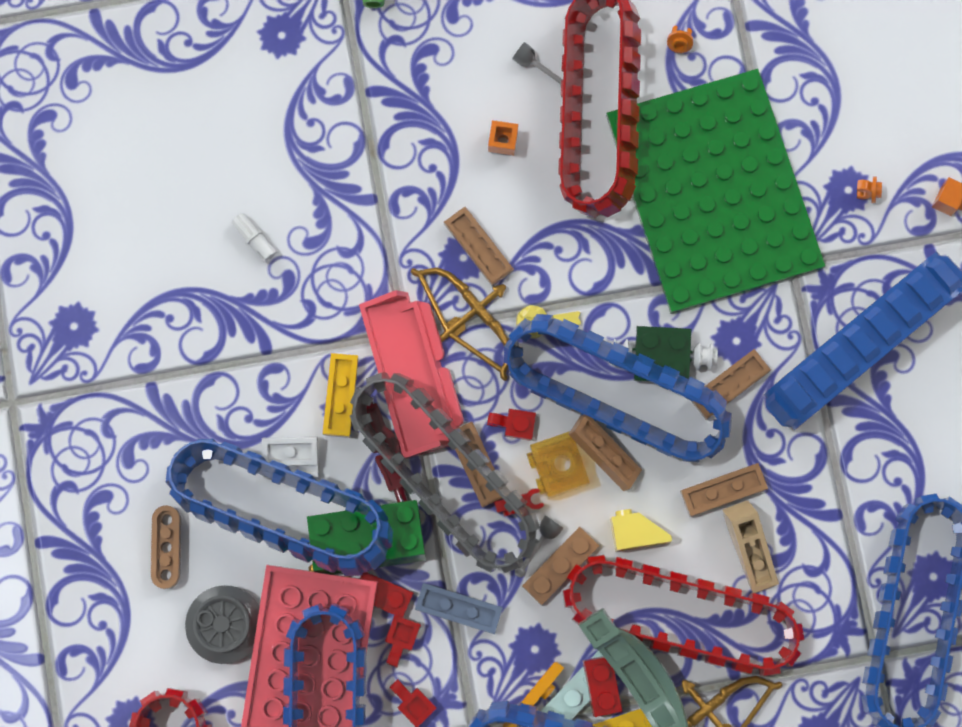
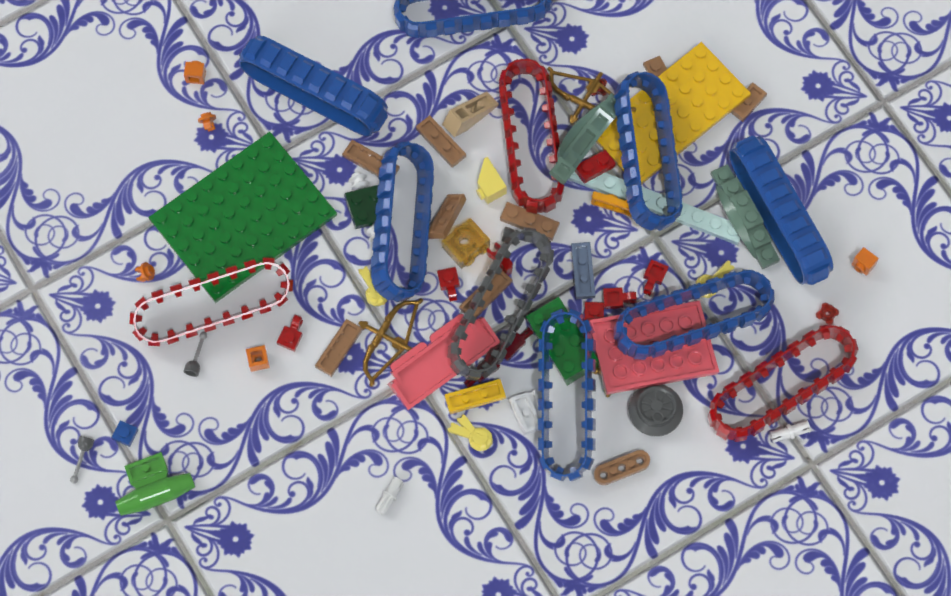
camera: 110 degrees left, 10 degrees down
none -> red plate [277,315,303,352]
none -> light yellow piece [447,414,493,451]

